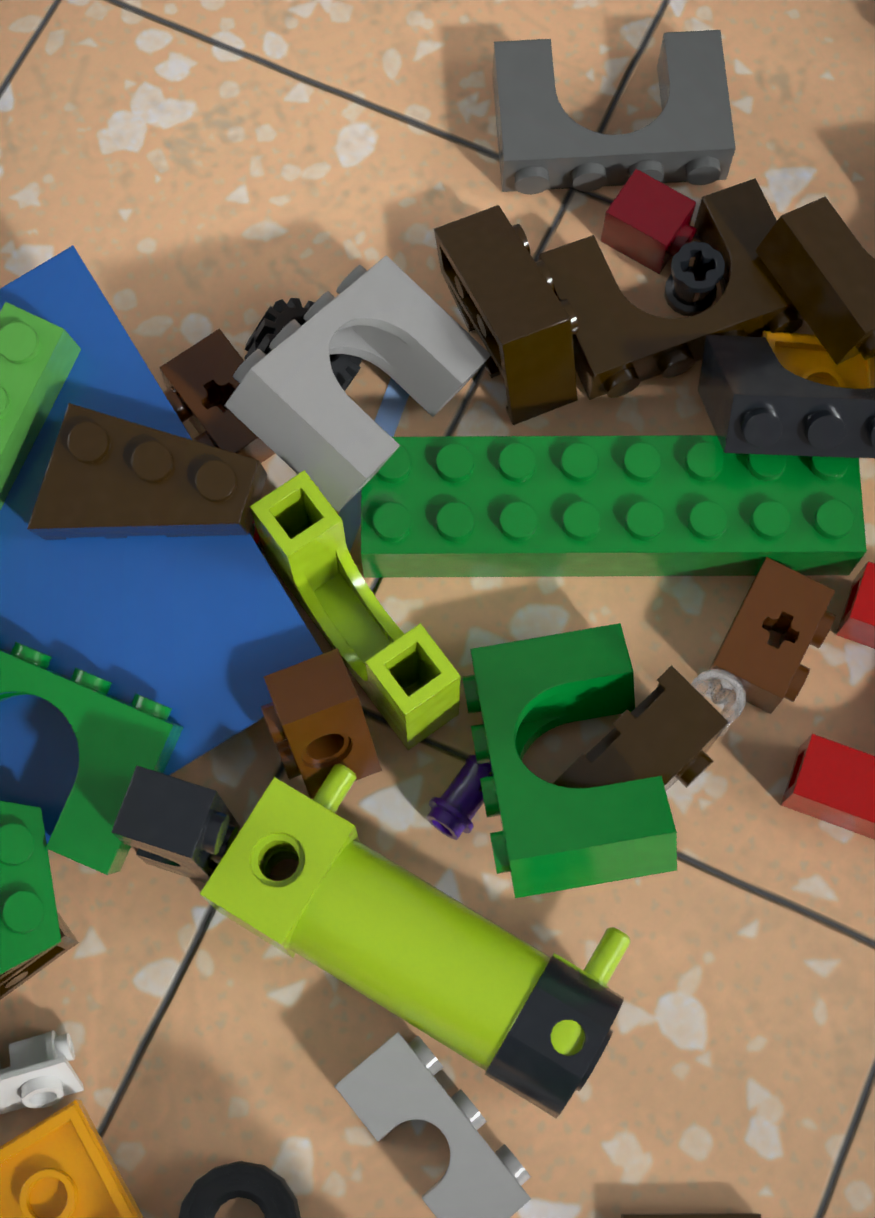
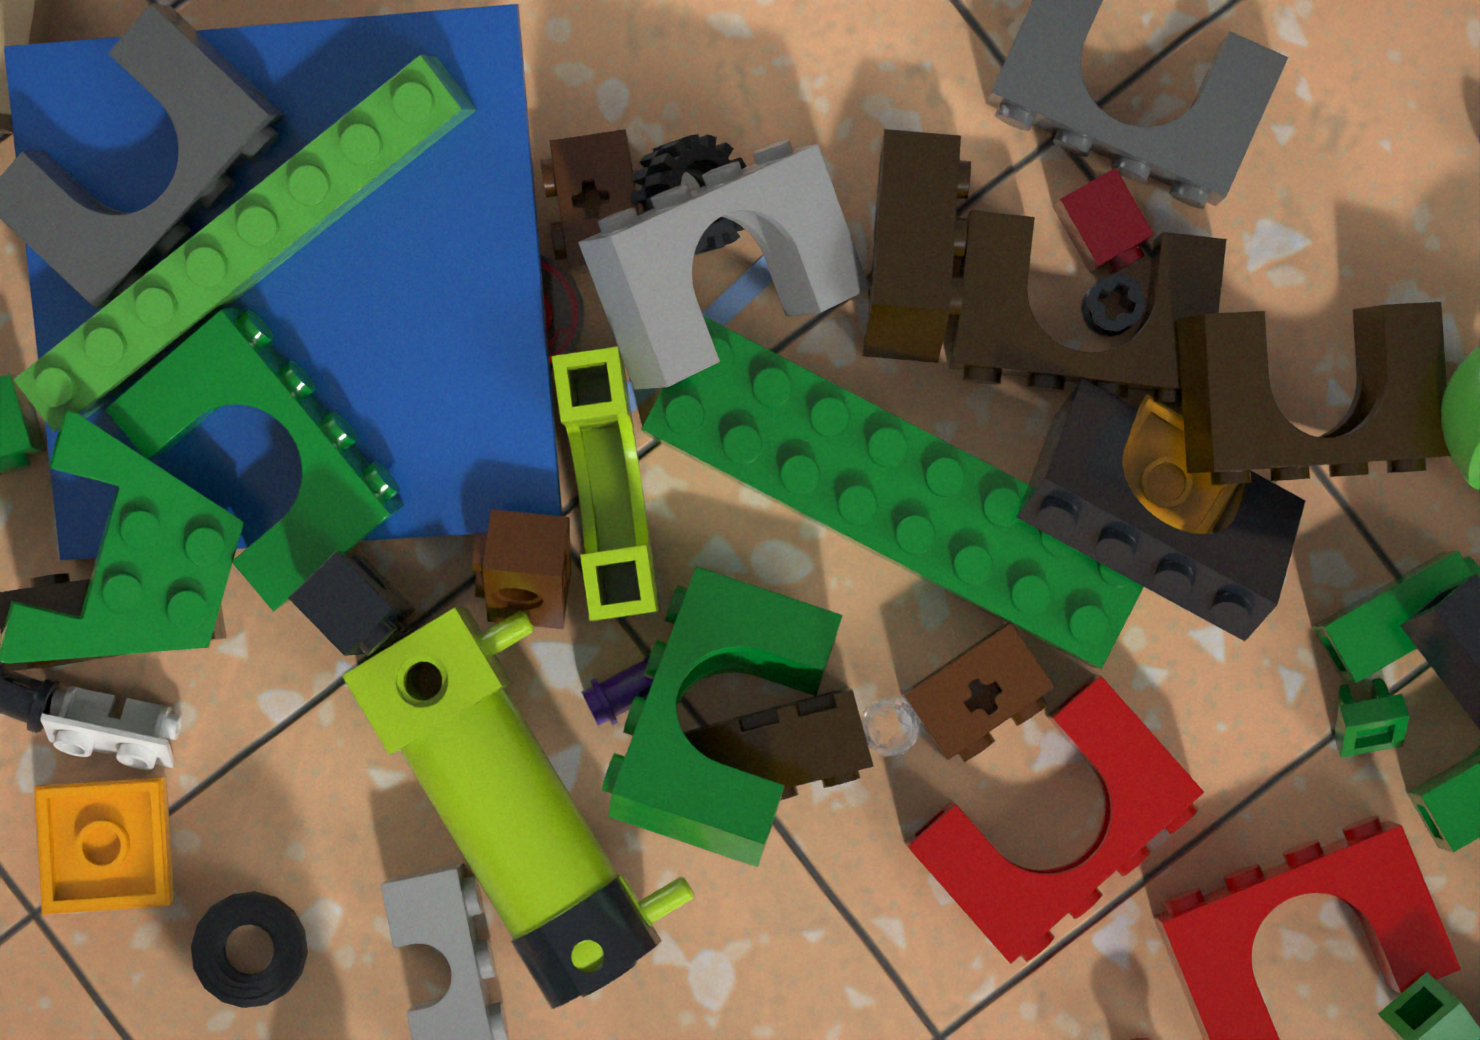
camera: 30 degrees right, 15 degrees up
dark brown wedge [27,403,267,540] -> none

